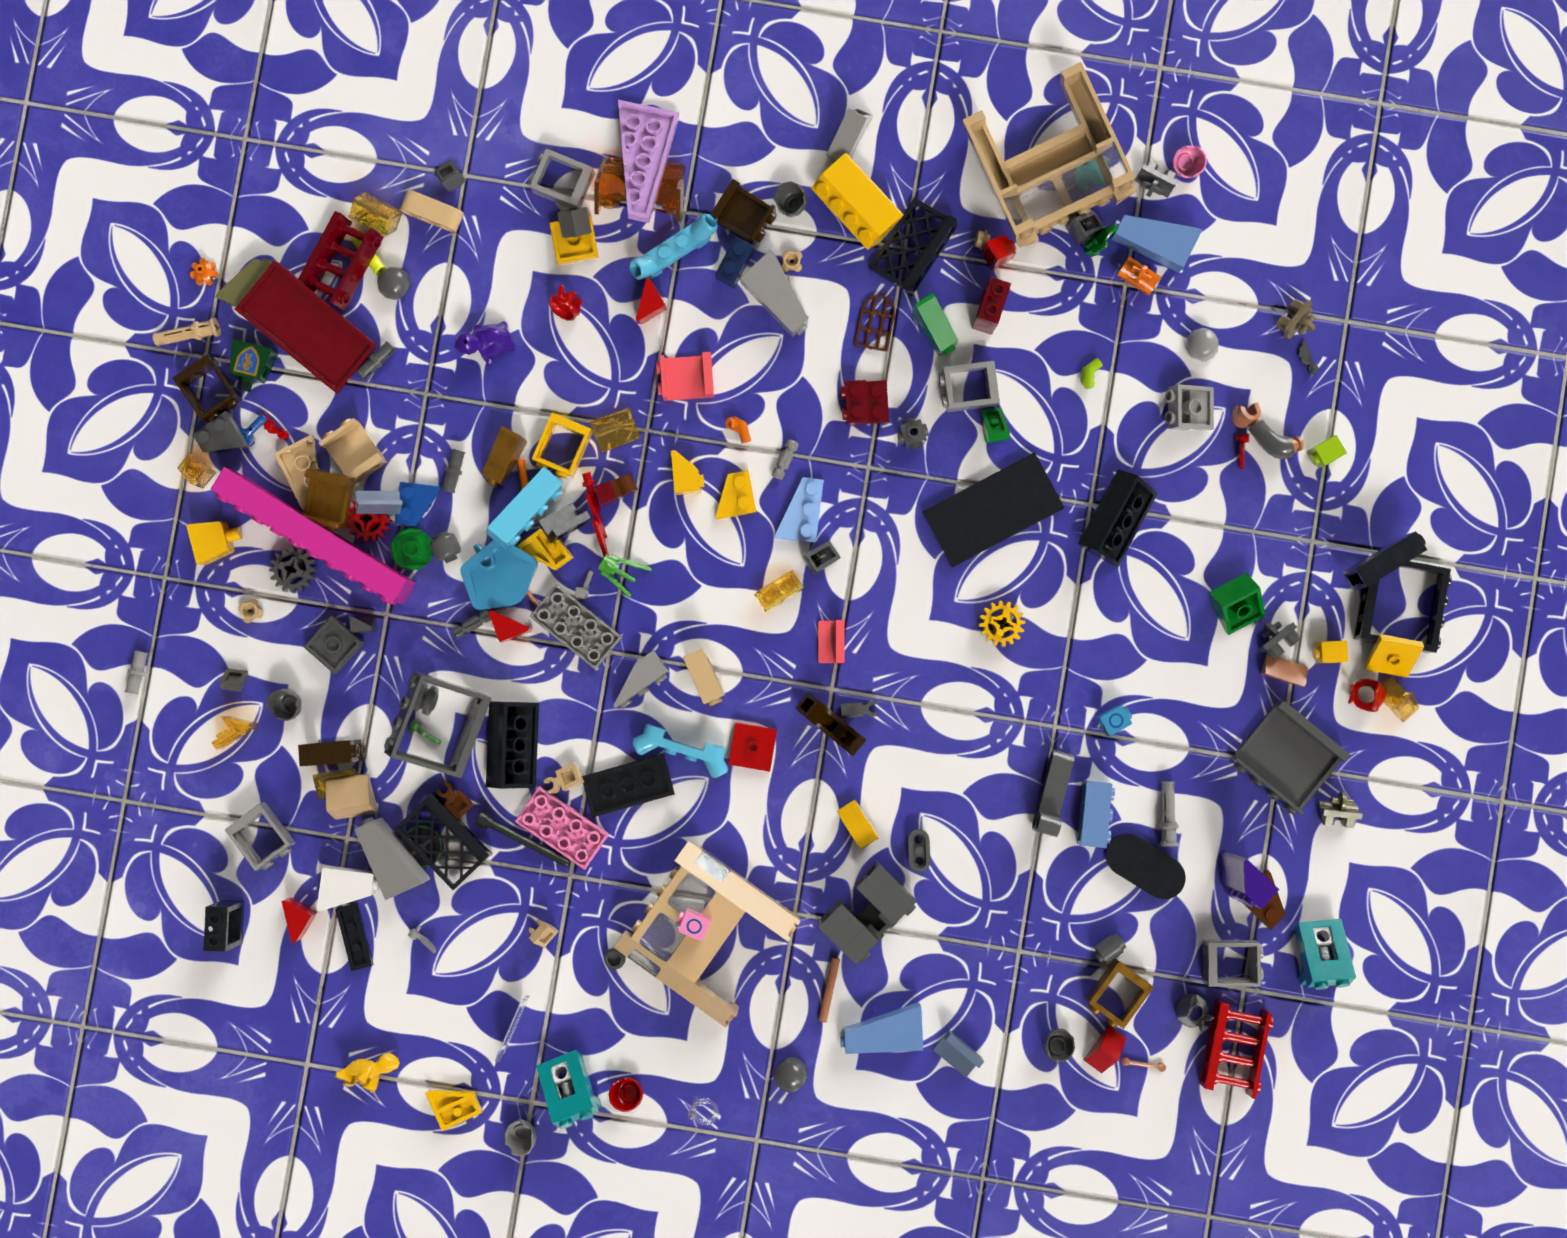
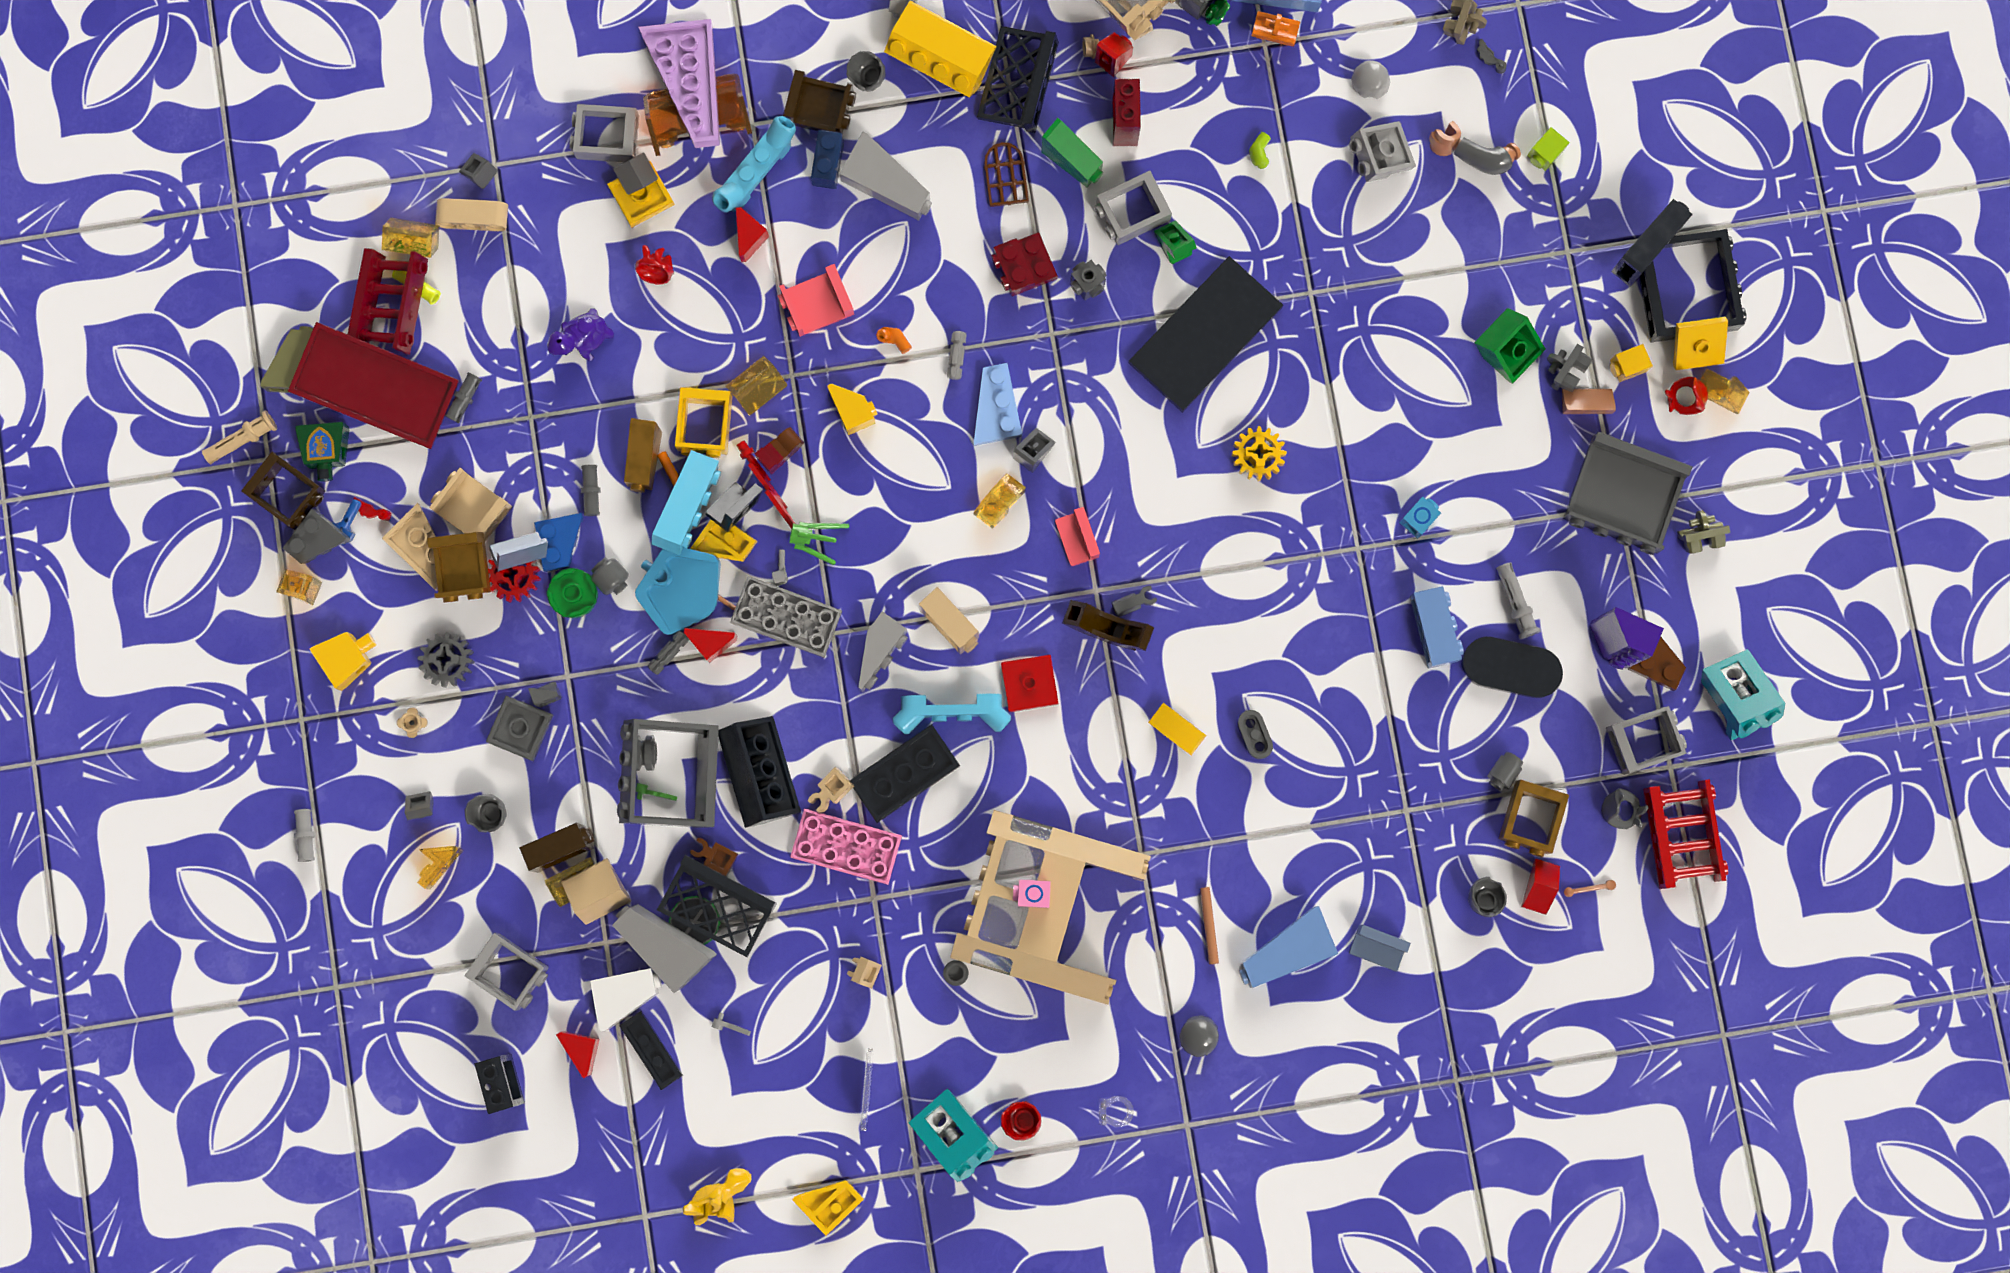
camera: 20 degrees left, 5 degrees down
orange plant [190,258,218,286] -> none
dark pink piece [210,467,416,605] -> none
dark grey hair [377,267,412,300] -> none
pearl dark grey piece [475,810,571,867] -> none
light grey hair [505,1120,537,1157] -> none
yellow wing [716,470,756,520] -> none
tan plate [781,251,802,272] -> none
dark grey piece [817,861,917,964] -> none
dark grey beam [1032,749,1074,837] -> none
black slope [1078,469,1158,567] -> none
red piece [1235,433,1250,469] -> none

